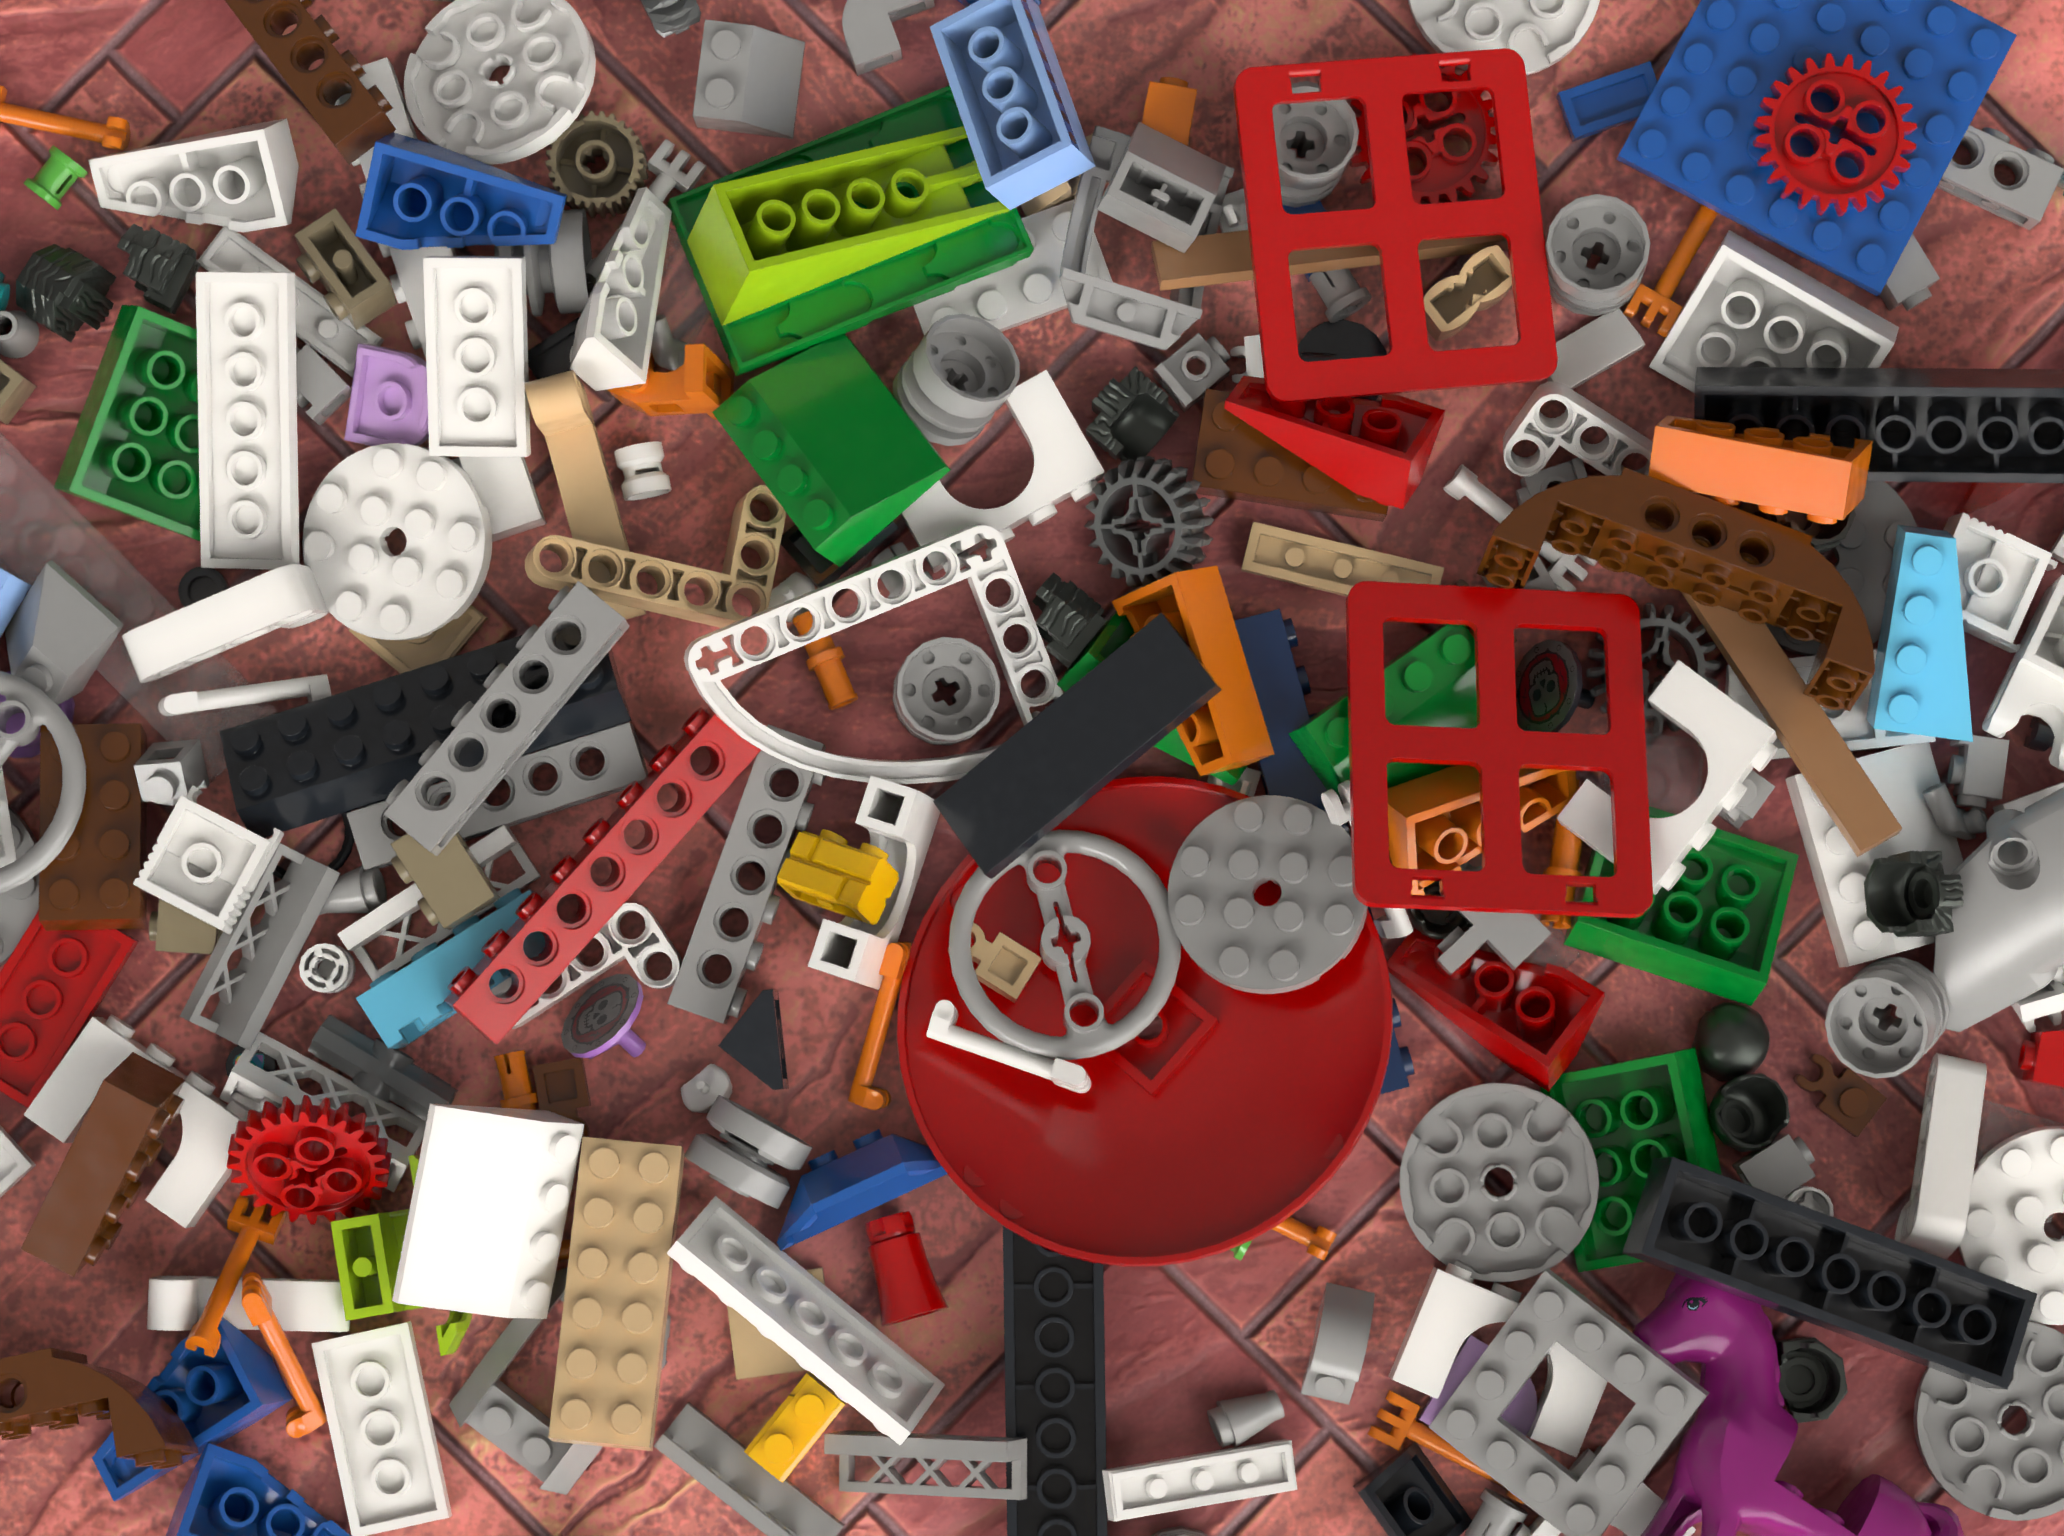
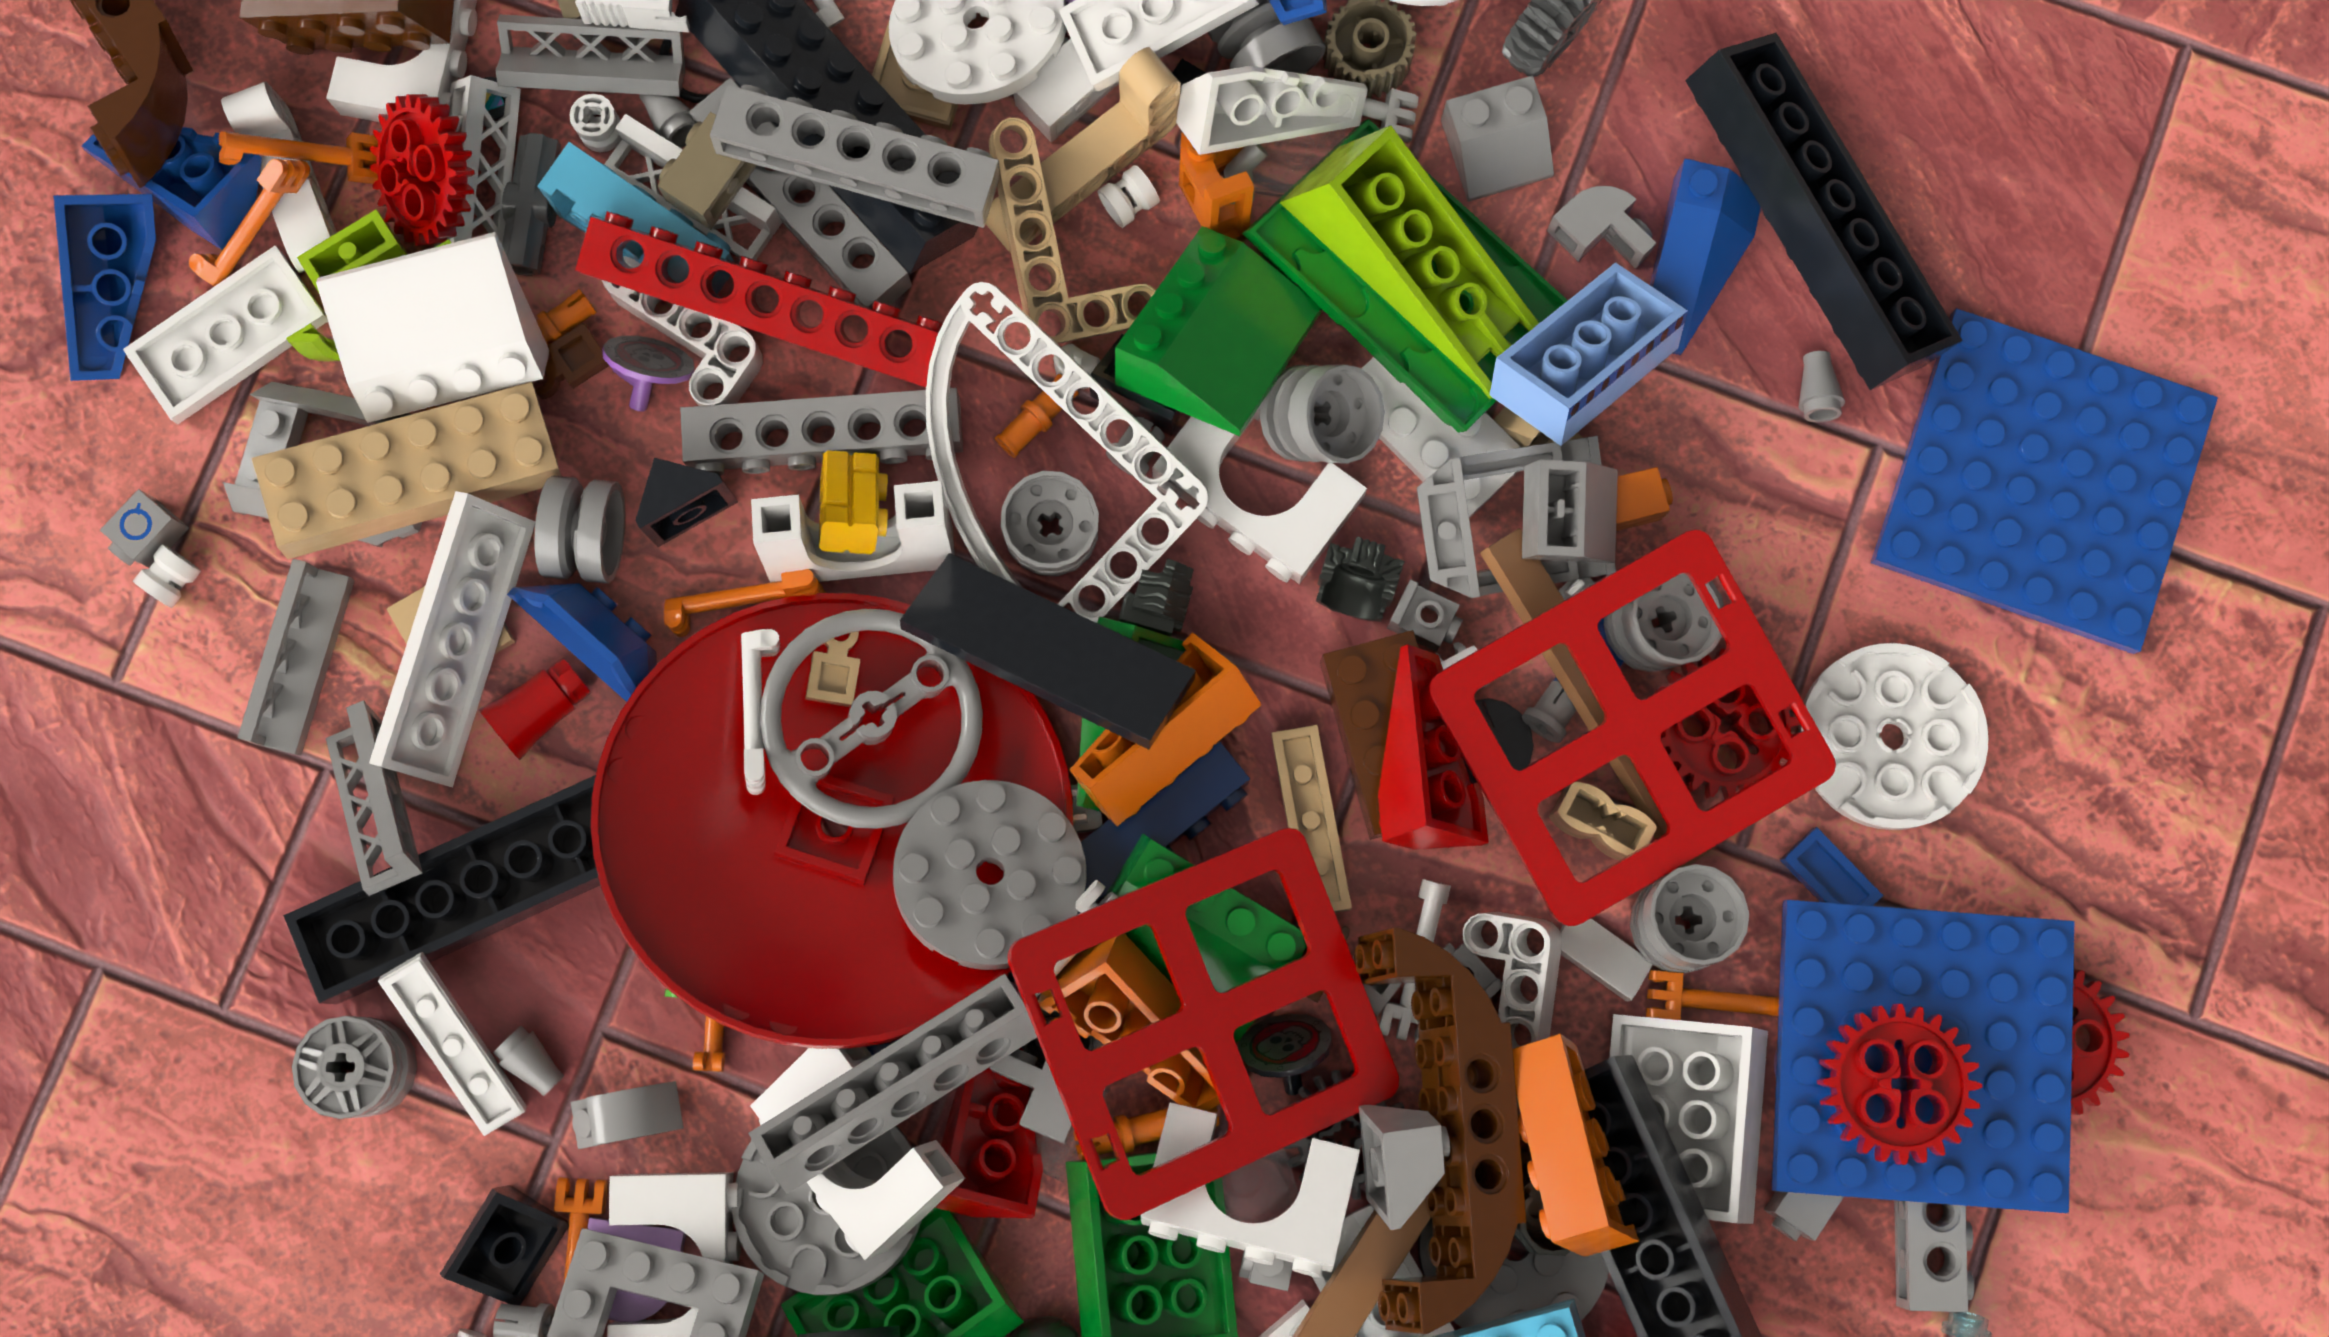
camera: 65 degrees right, 5 degrees down
white piece [681,1064,733,1113] -> none
yellow brick [744,1371,846,1483] -> none
dark grey gear [1084,456,1215,587] -> none
none -> light grey brick [748,974,1037,1194]
none -> white arch [750,1046,965,1260]
none -> light grey slope [1359,1105,1450,1230]

